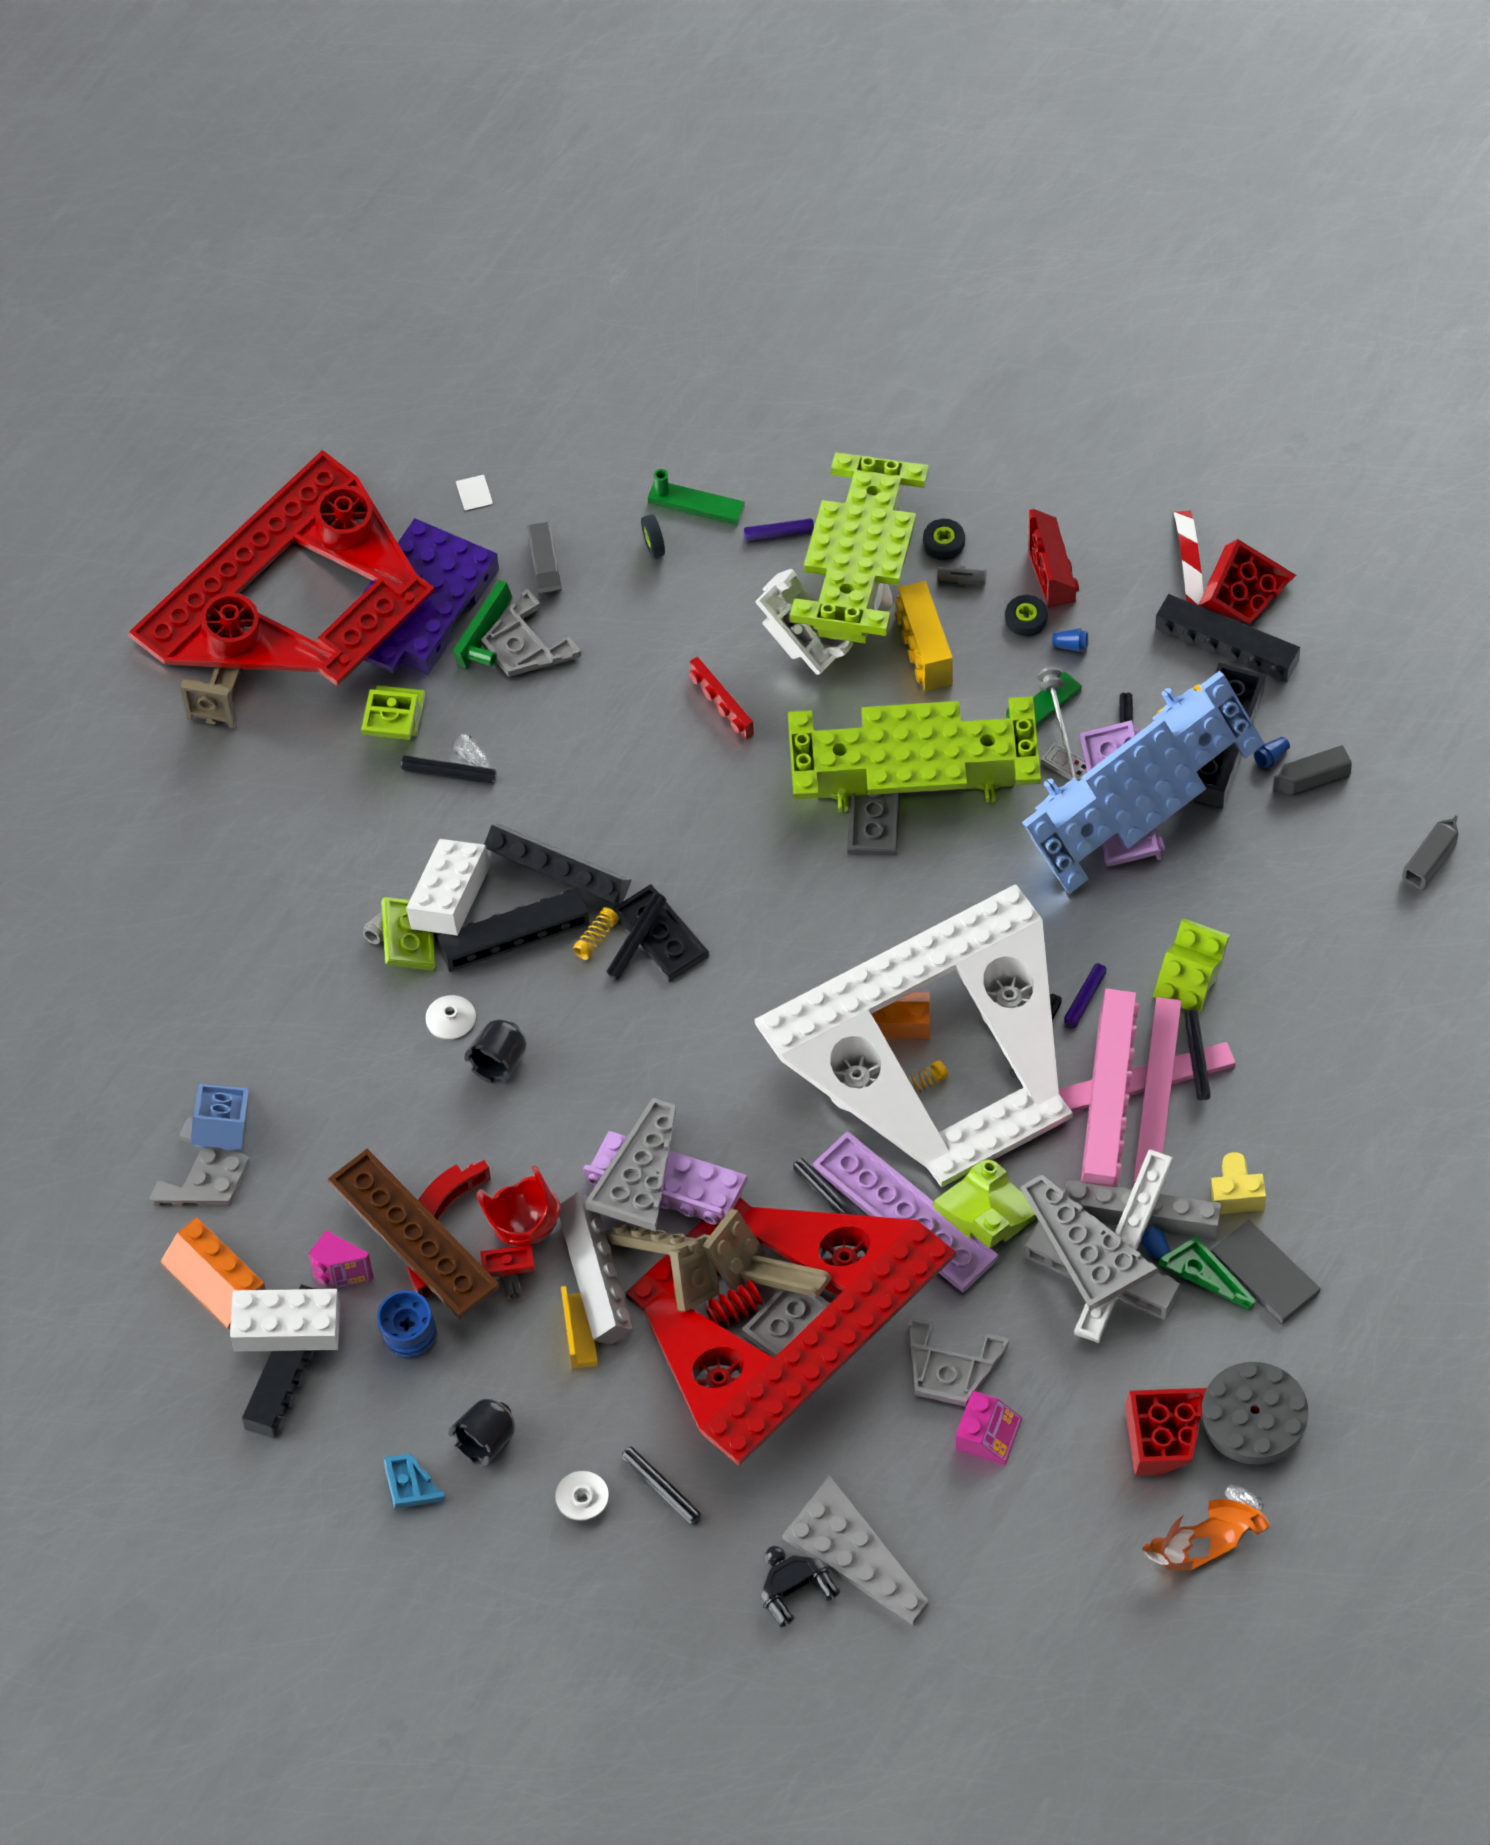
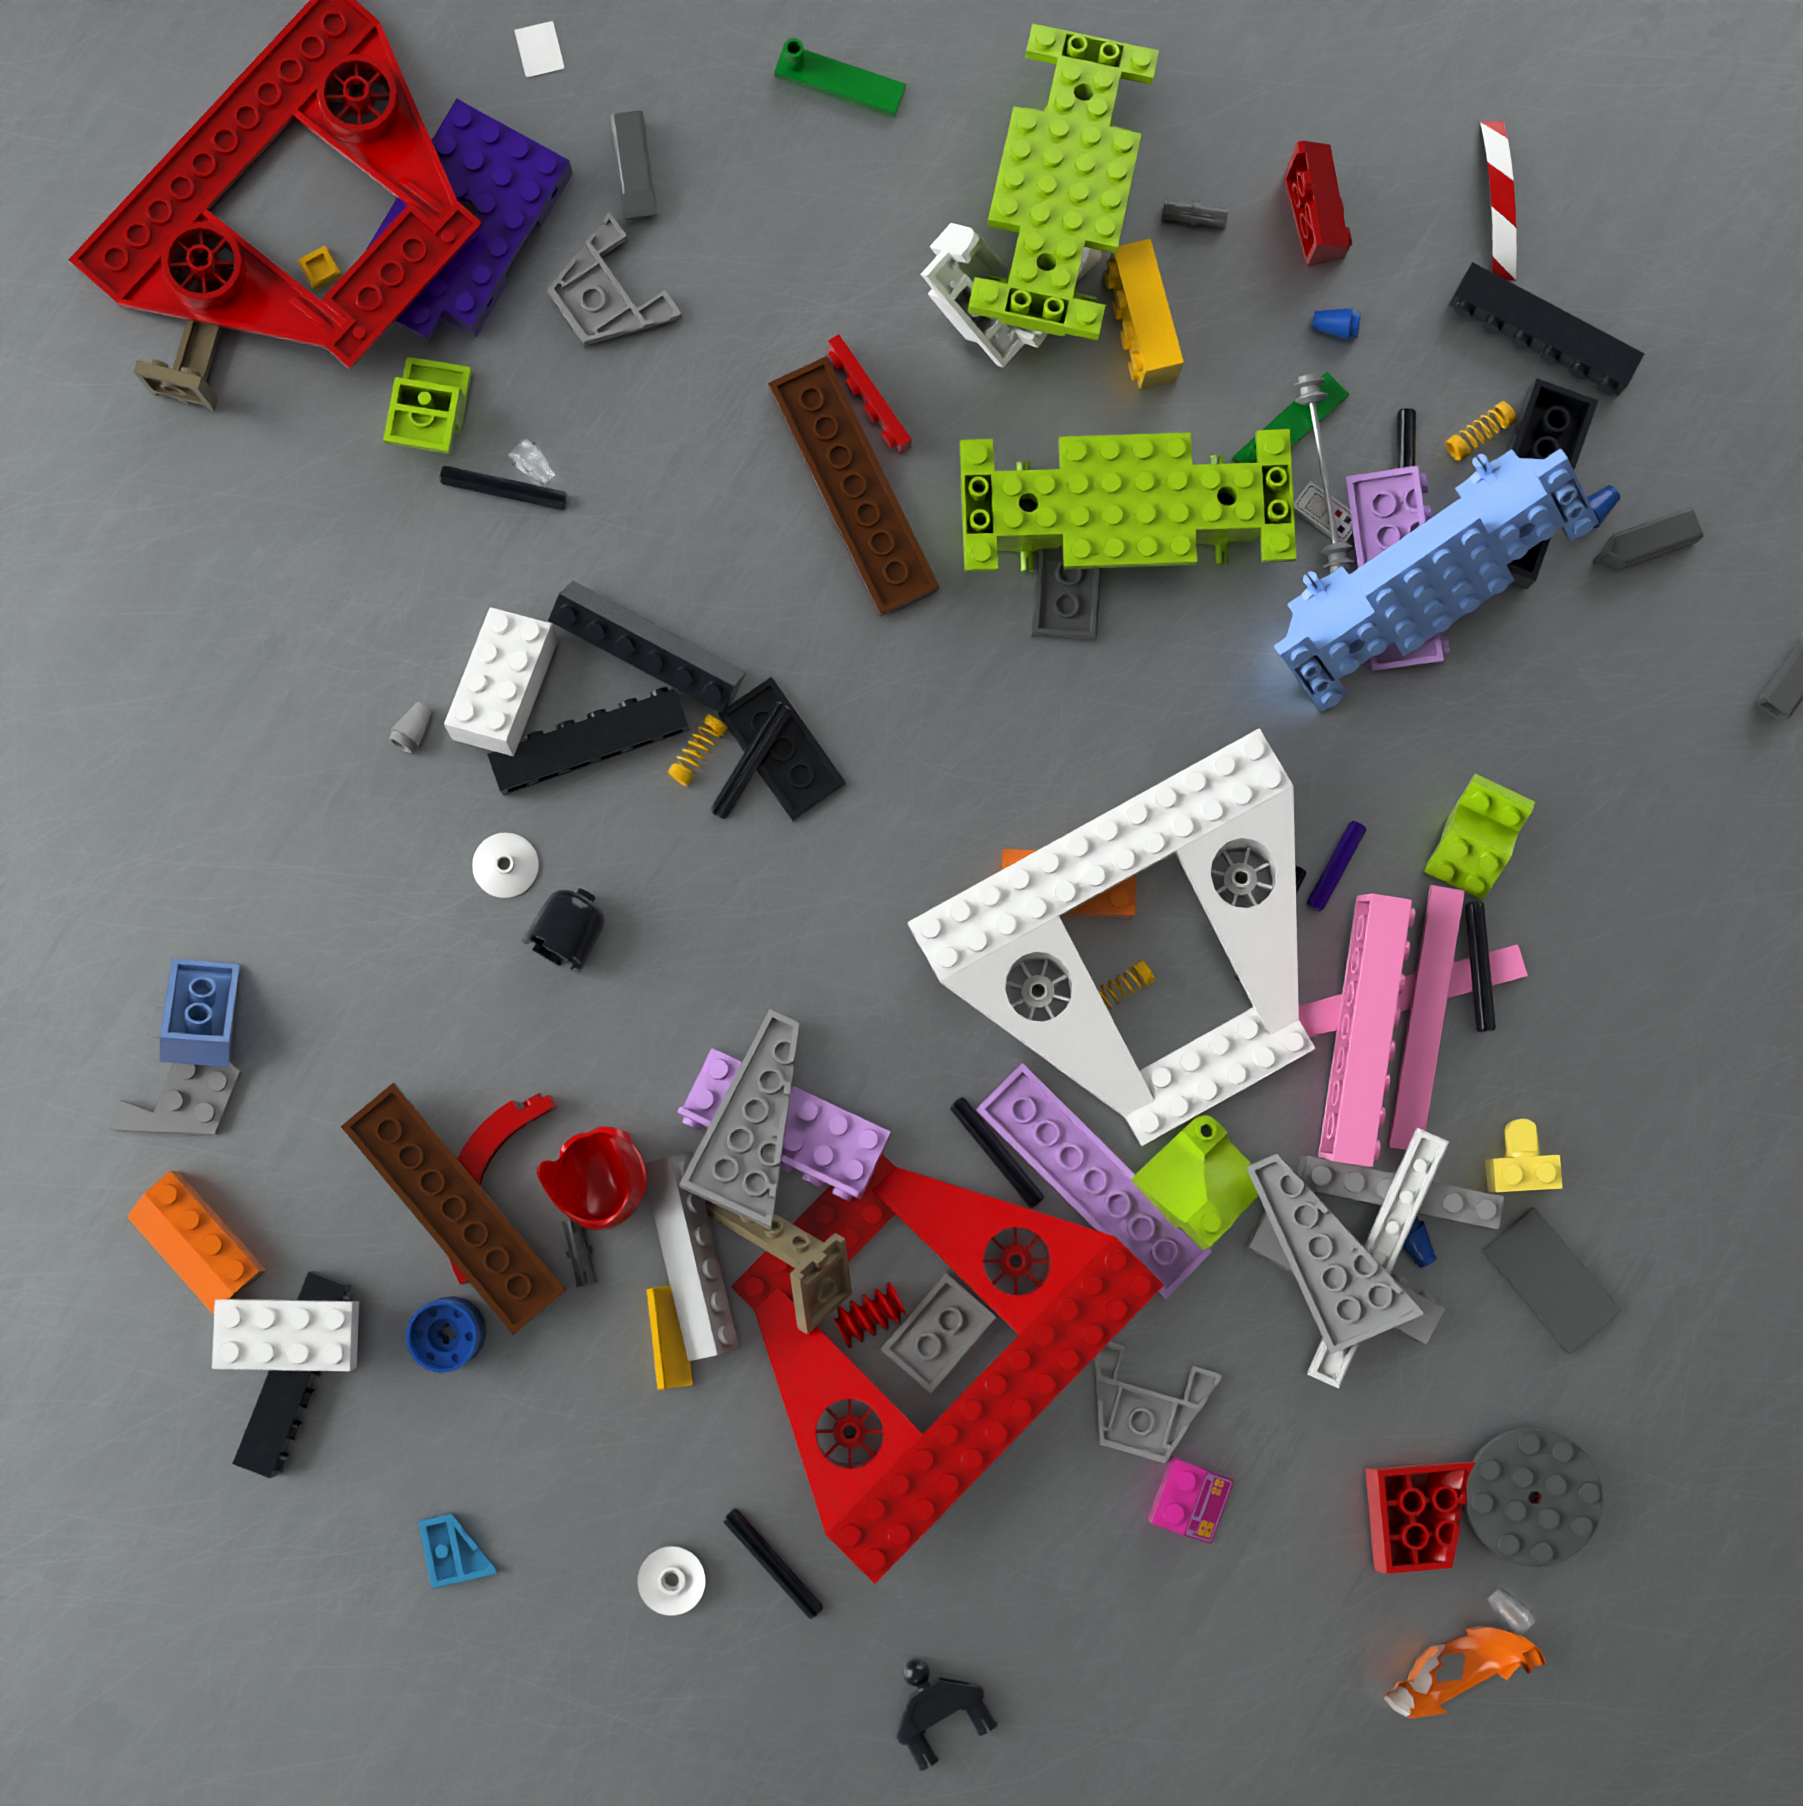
camera: 10 degrees left, 25 degrees up
dark pink slope [308,1230,374,1289] -> none
lime tile [381,897,436,971] -> none
black cylinder [448,1399,515,1466] -> none
green piece [452,580,513,668] -> none
red plate [480,1244,535,1277] -> none
black bush [641,514,665,558] -> none
dark tan bracket [702,1209,832,1298] -> none
dark purple axle [744,518,814,541] -> none
light grey wing [783,1475,929,1625] -> none
black bush [923,518,965,559] -> none
black bush [1005,595,1048,636] -> none
green wing [1158,1236,1256,1310] -> none
red wedge [1198,539,1297,625] -> none
none -> yellow tile [297,245,342,291]
none -> reddish brown plate [768,356,939,617]

